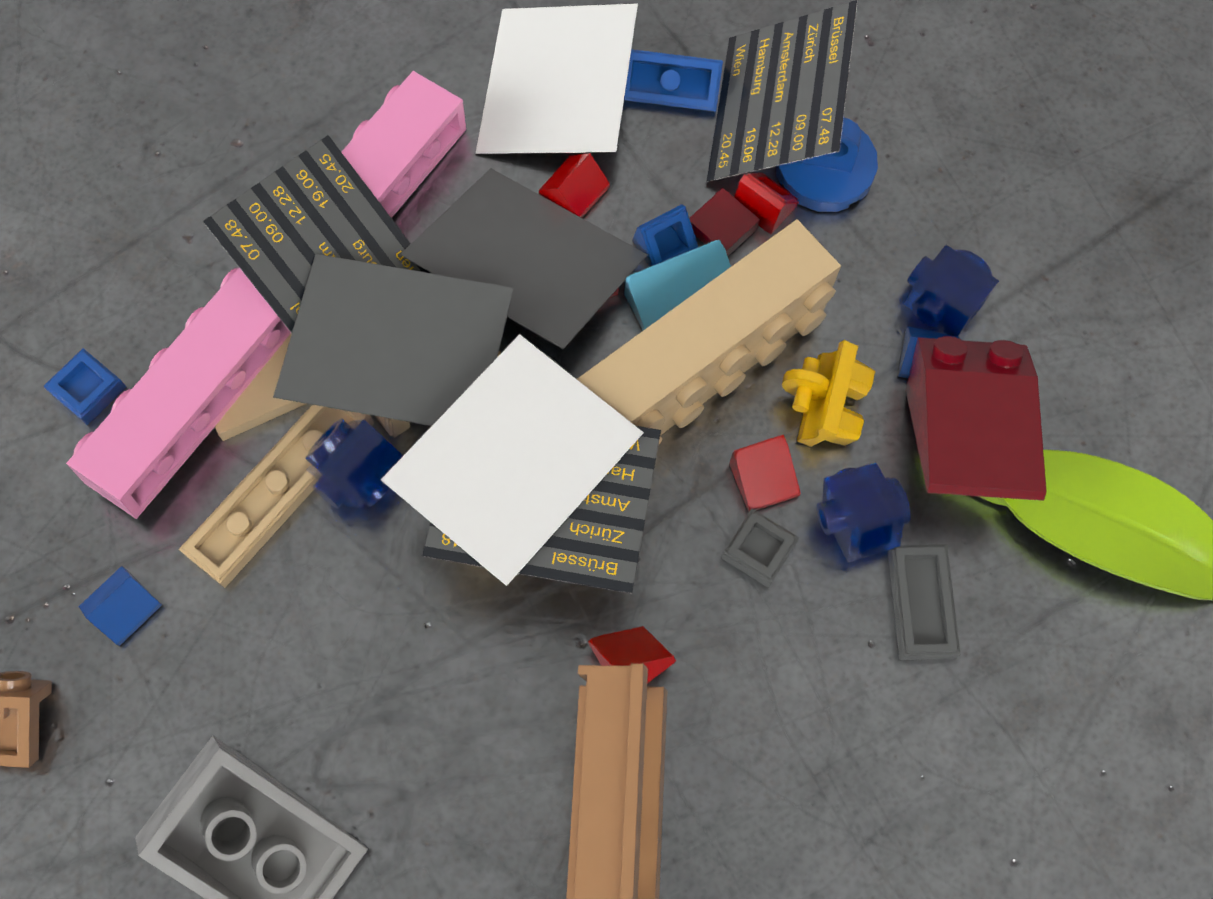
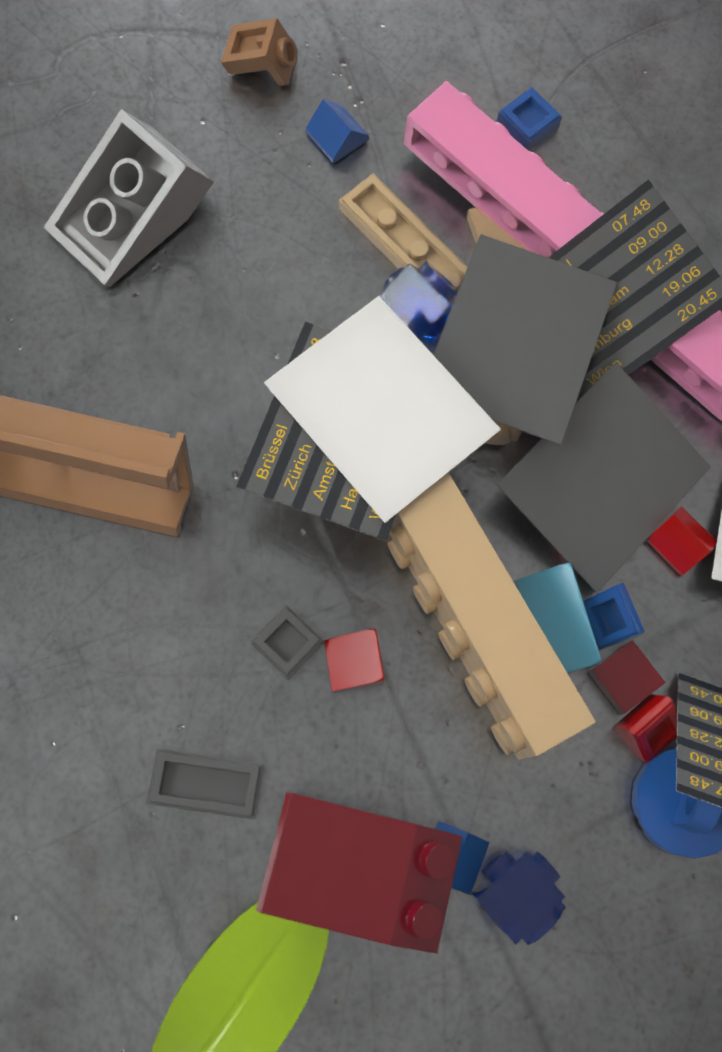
camera: 100 degrees right, 5 degrees up
red slope [588,626,676,684] -> none
yellow hips [782,340,876,447] -> none
clear blue brick [817,462,911,562] -> none

